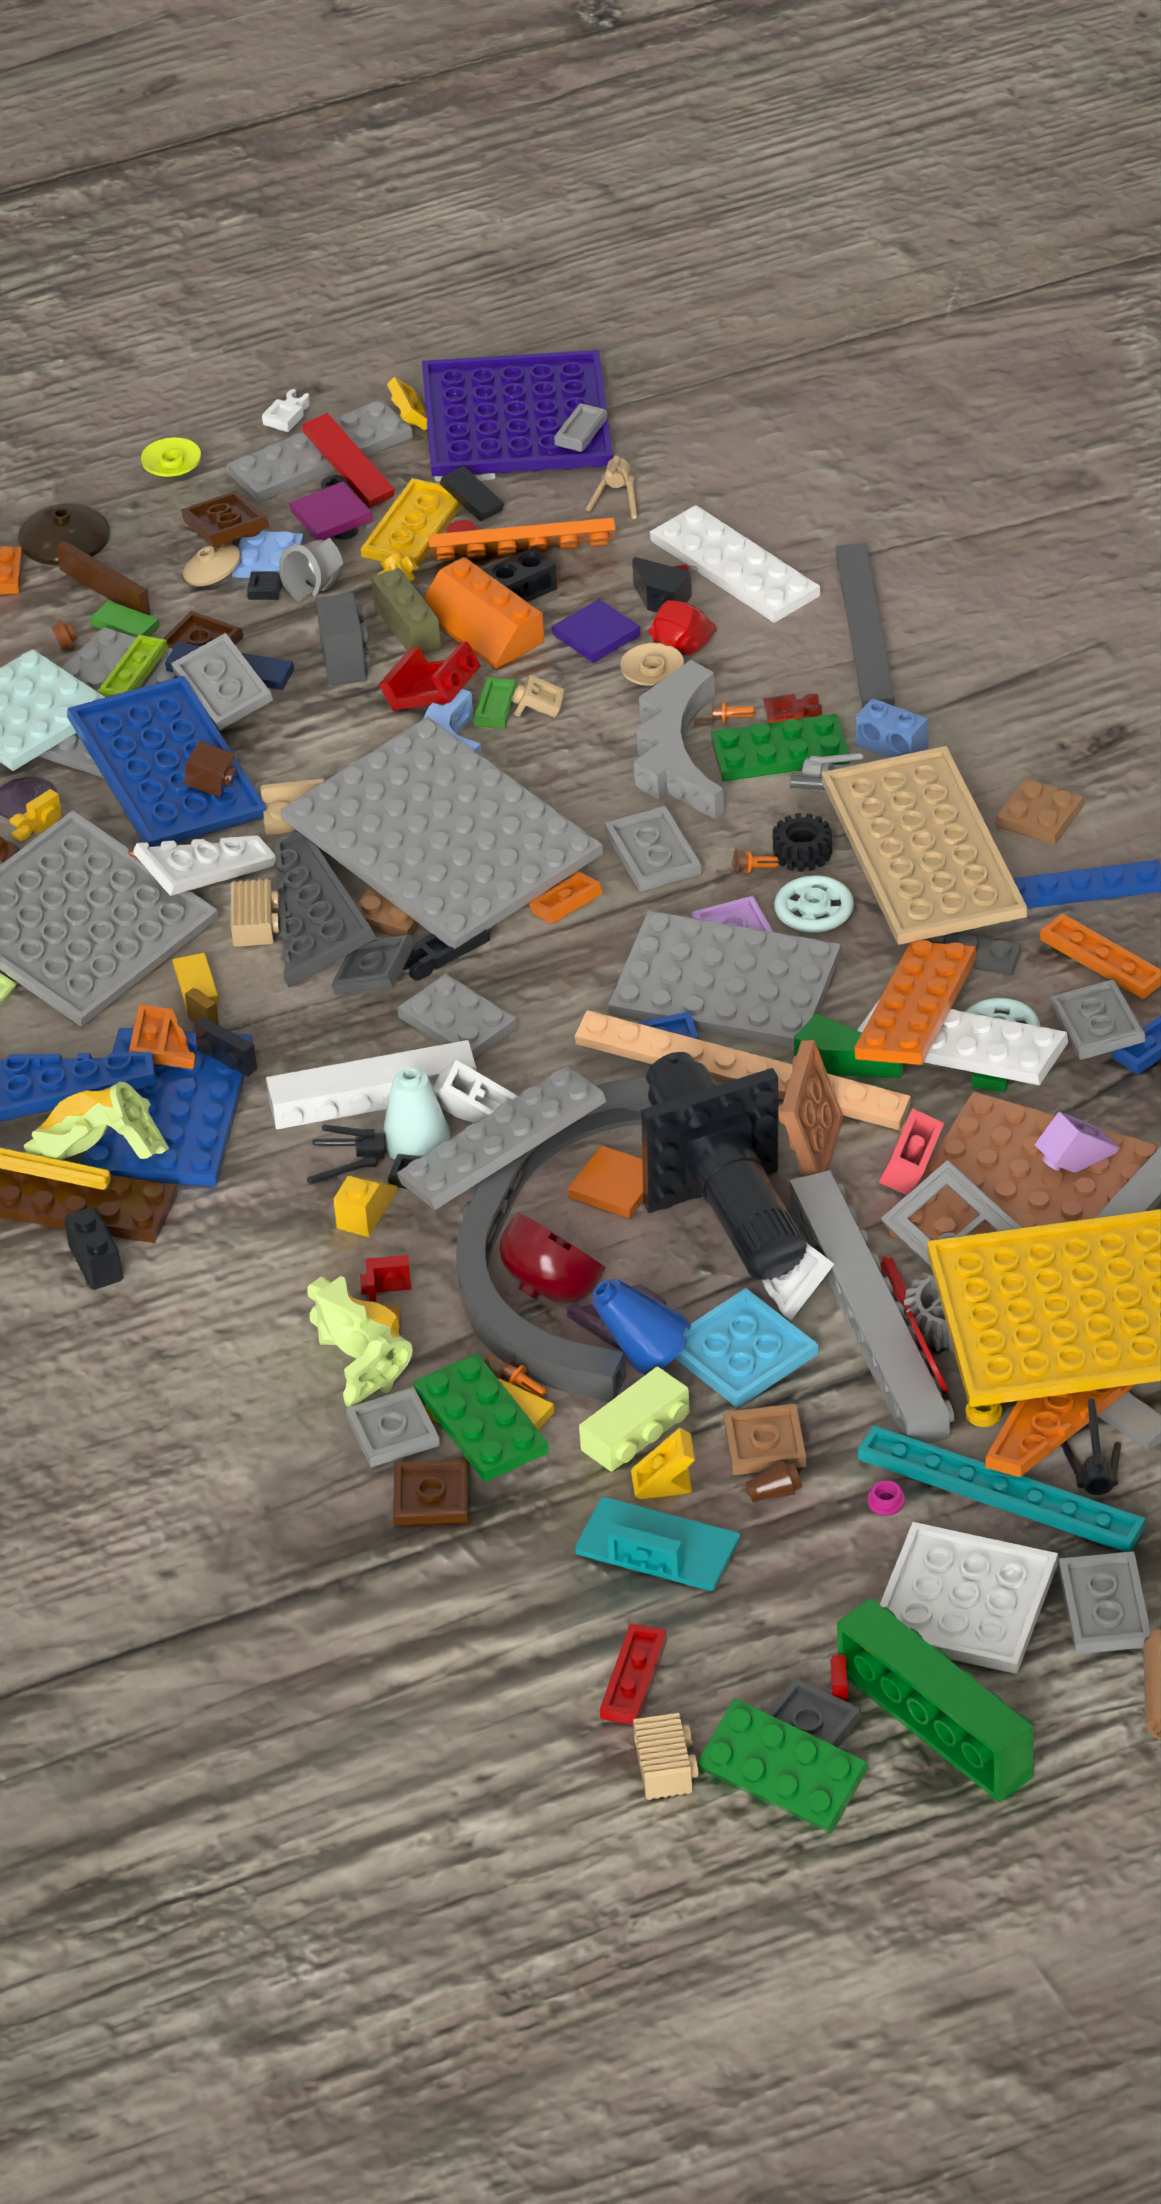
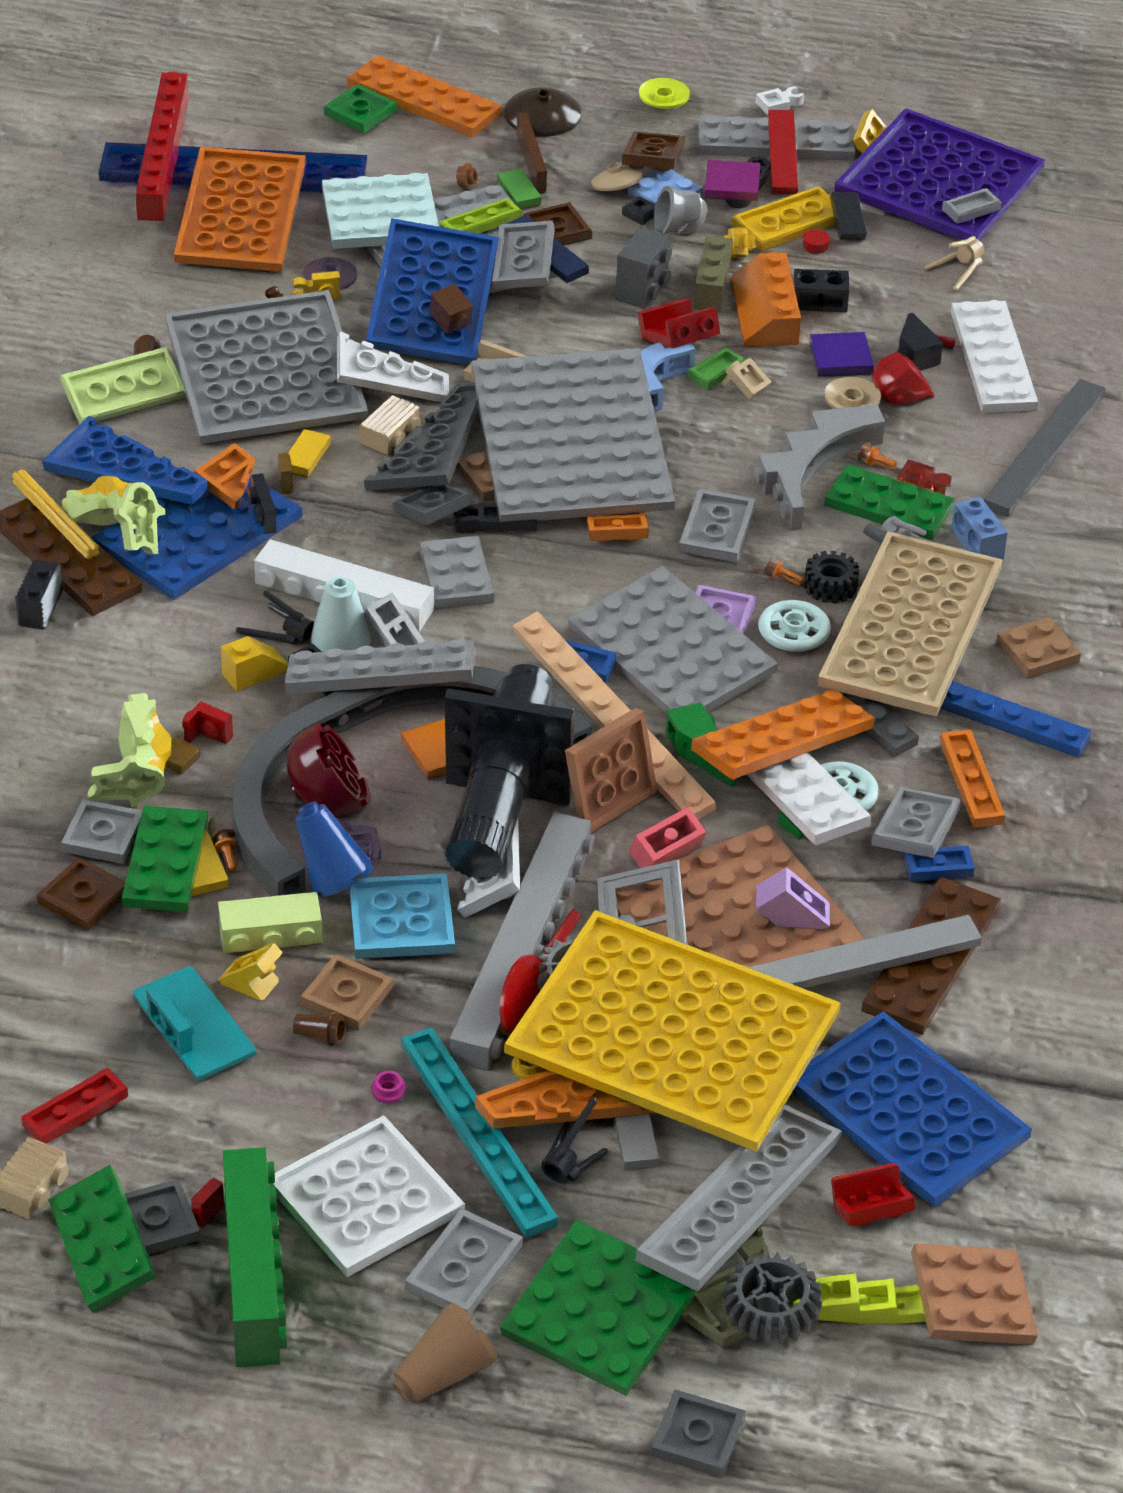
camera: 30 degrees right, 0 degrees up
orange plate [429,518,615,562] -> none

